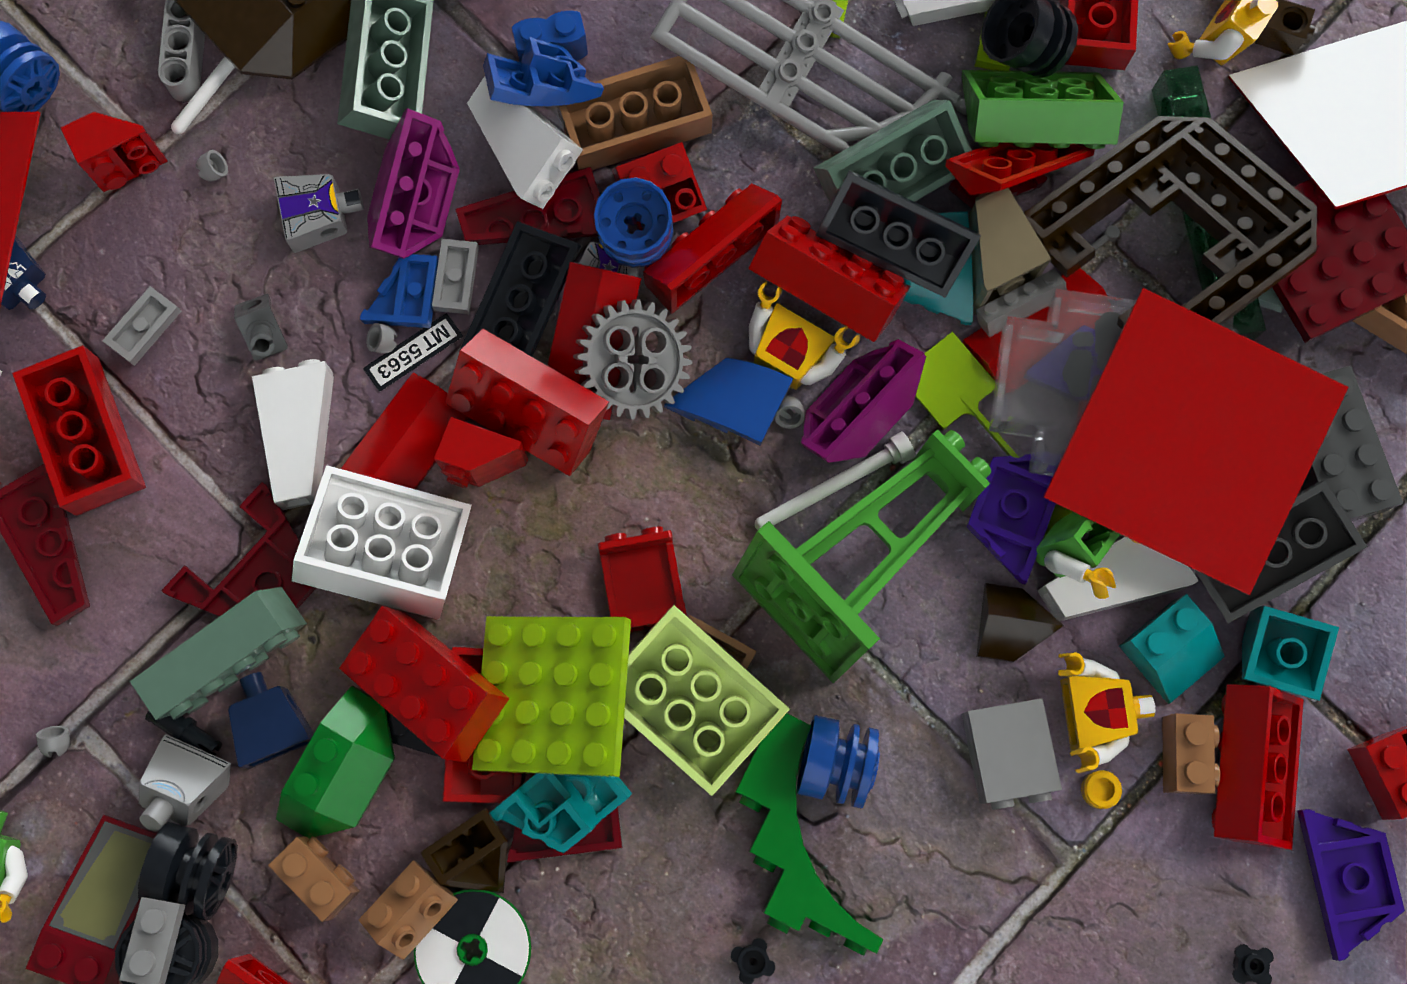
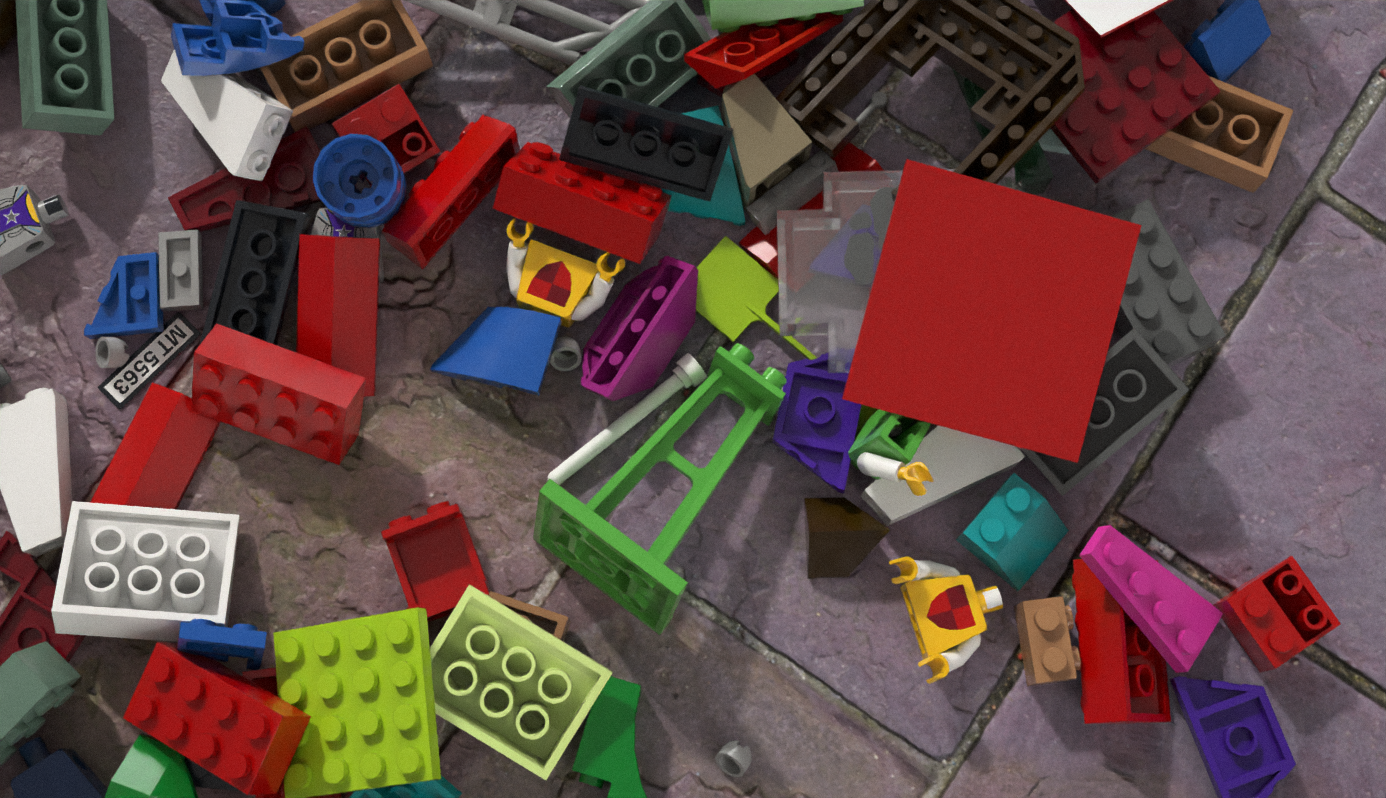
camera: 10 degrees left, 0 degrees up
magenta wedge [367,108,460,259] -> none
red slope [434,417,528,488] -> none
light grey gear [573,299,693,419] -> none
blue wheel [797,715,880,809] -> none
light grey brick [962,698,1062,810] -> none
yellow tile [1081,770,1122,809] -> none
teal slope [1242,606,1339,701] -> none
none -> blue wing [177,619,267,670]
none -> light grey hinge [715,740,752,777]
none -> dark pink wing [1079,525,1223,673]

